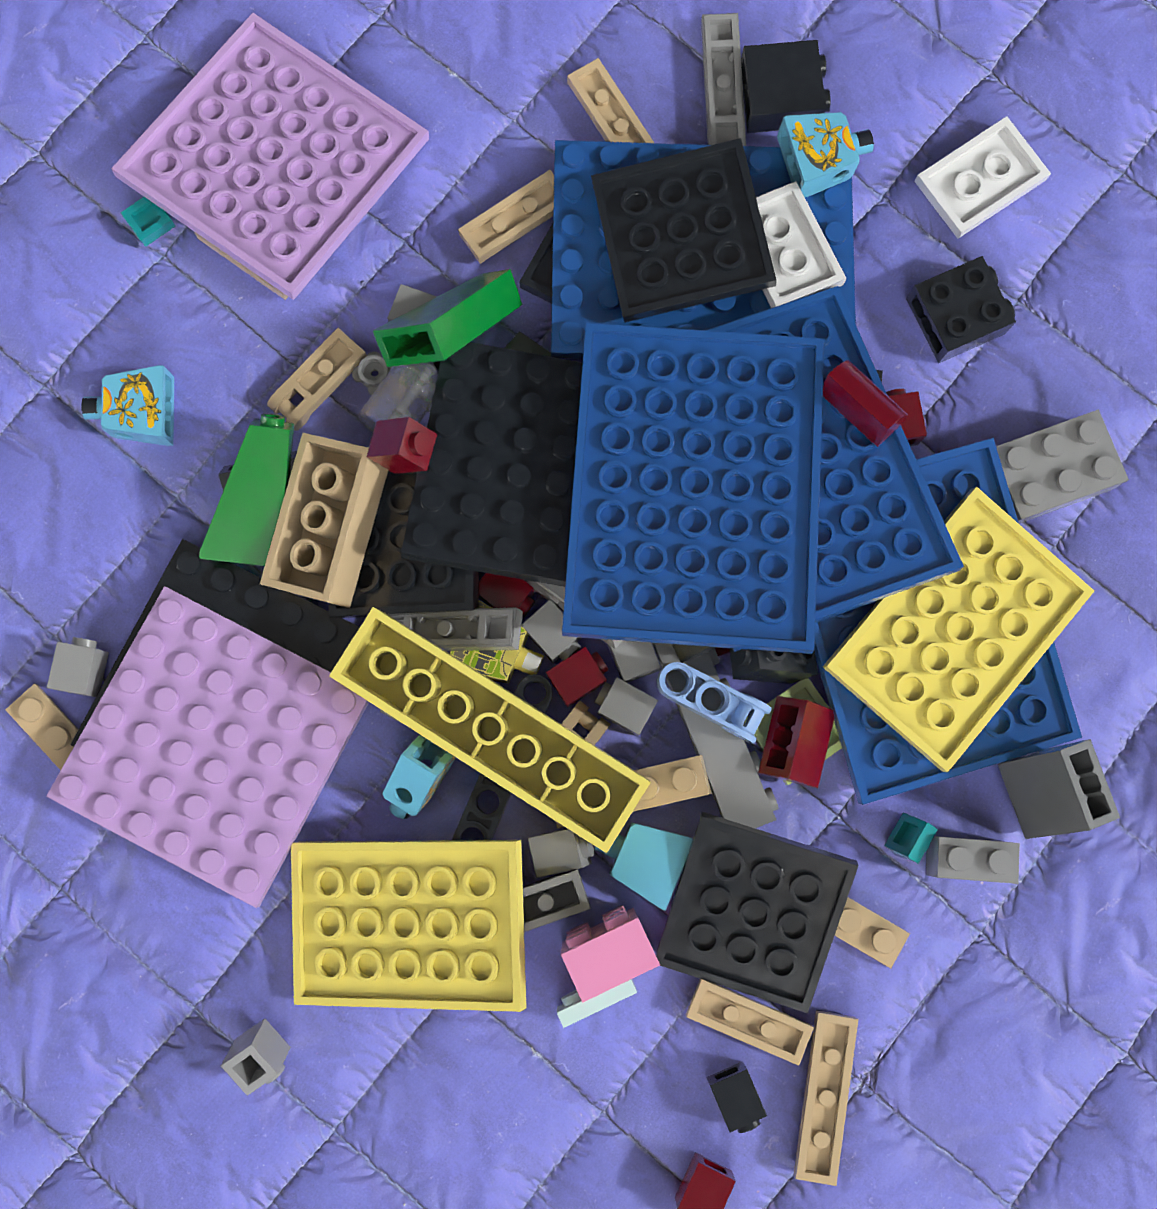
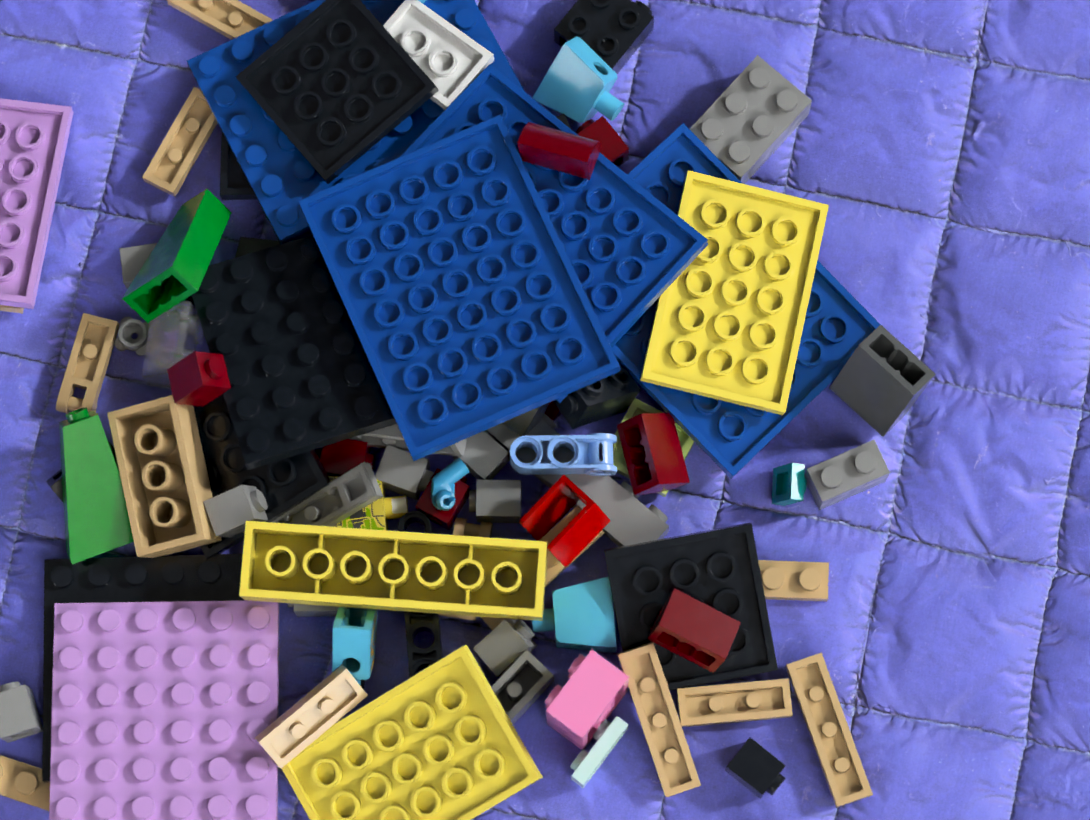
camera: 25 degrees left, 5 degrees down
none -> light grey brick [203,484,268,538]
none -> tan plate [255,665,368,769]
none -> dark azure arm [431,457,470,511]
none -> red piece [519,474,611,567]
none -> medium azure torso [532,36,624,123]
none -> tan plate [617,642,701,798]
none -> dark red brick [647,588,741,673]

